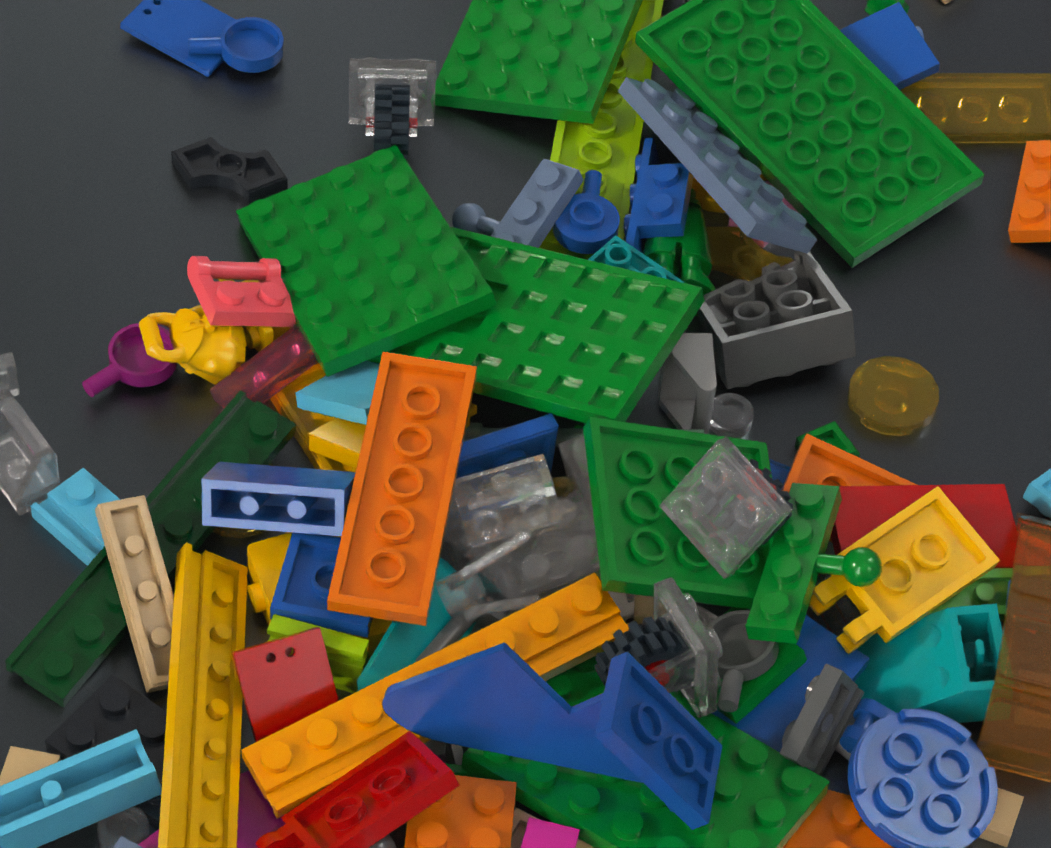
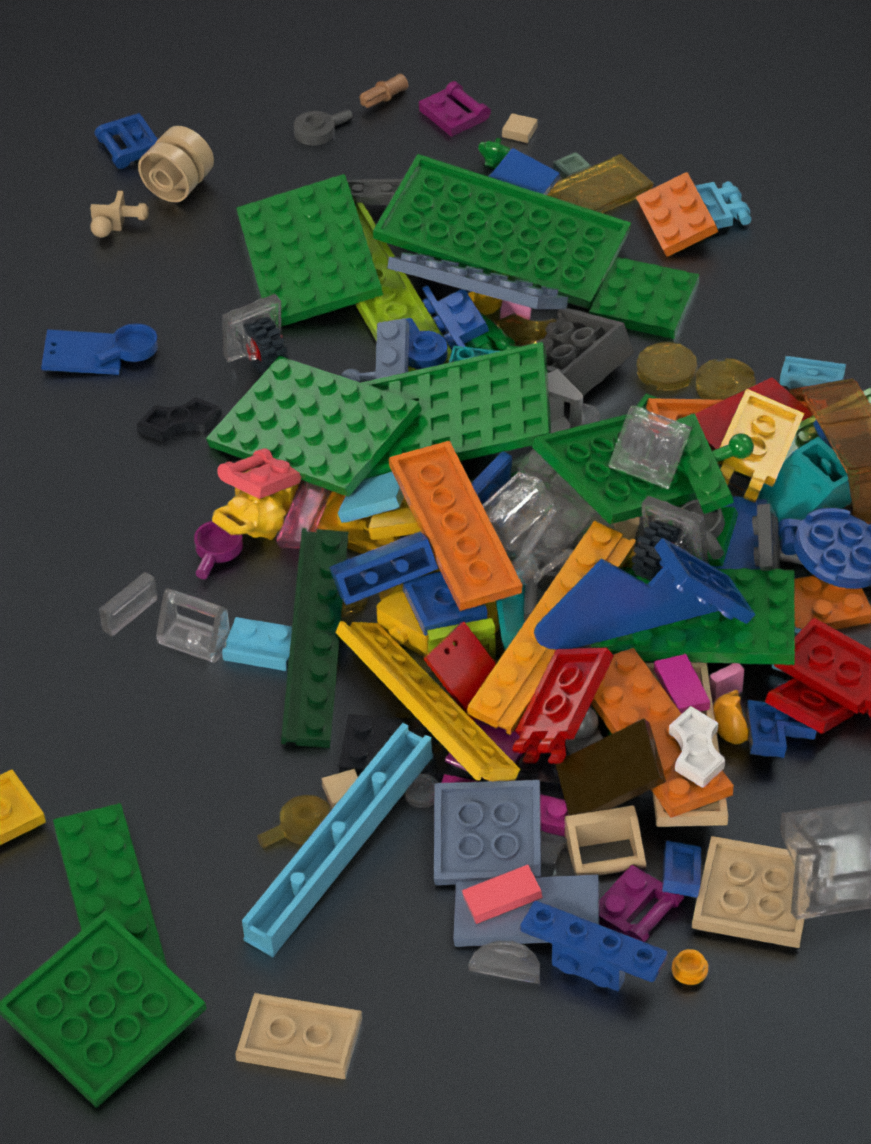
camera: 25 degrees left, 5 degrees down
tan tile [95,495,174,693] -> none
none -> sand green tile [553,152,592,184]
none -> green plate [589,257,699,339]
none -> clear yellow tile [695,358,756,400]

